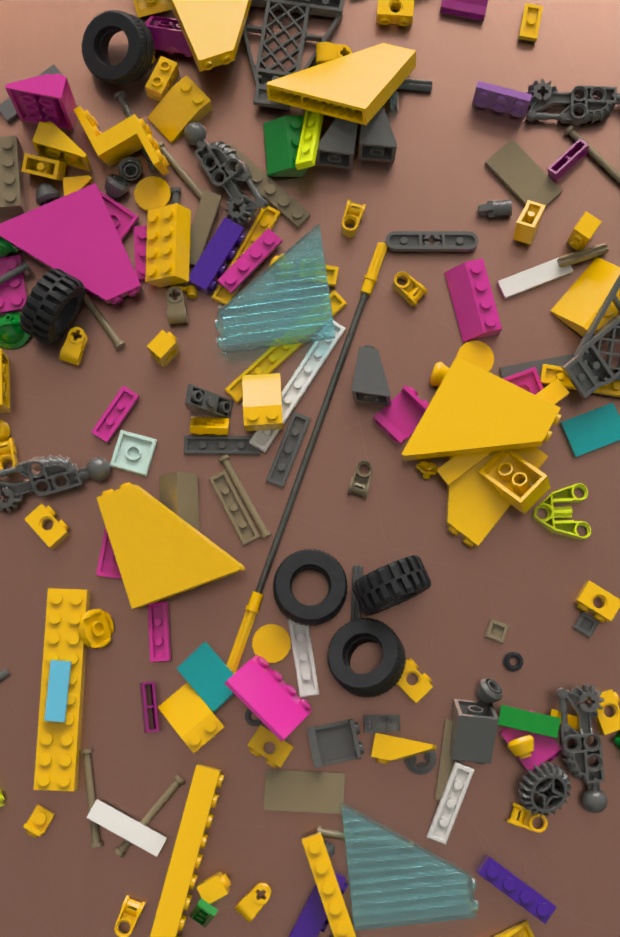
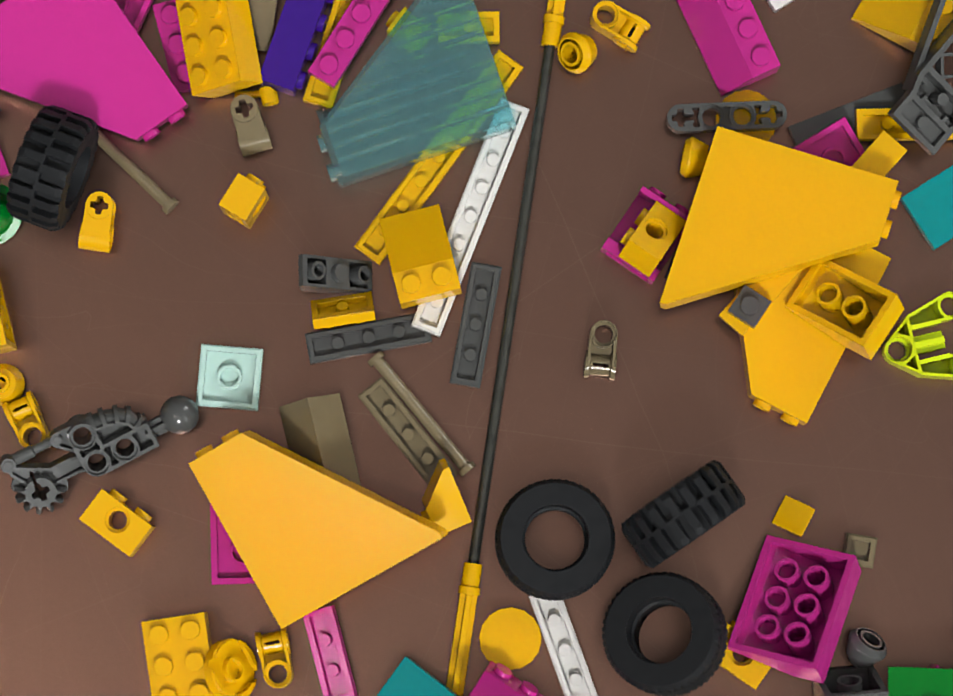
camera: 15 degrees left, 5 degrees up
dark pink plate [91,385,140,444] -> none
dark grey slope [351,345,392,406] -> none
dark grey axle [351,565,363,621] -> none
yellow plant [416,461,440,479] -> none
black plate [503,652,523,672] -> none
none -> yellow piece [255,627,294,688]
none -> yellow slope [420,458,472,532]
none -> yellow cone [557,32,597,74]
none -> yellow brick [618,201,686,277]
none -> dark grey beam [666,100,787,134]
none -> dark pink slope [727,535,862,684]
none -> dark grey plate [728,285,771,329]
none -> yellow slope [771,495,815,537]

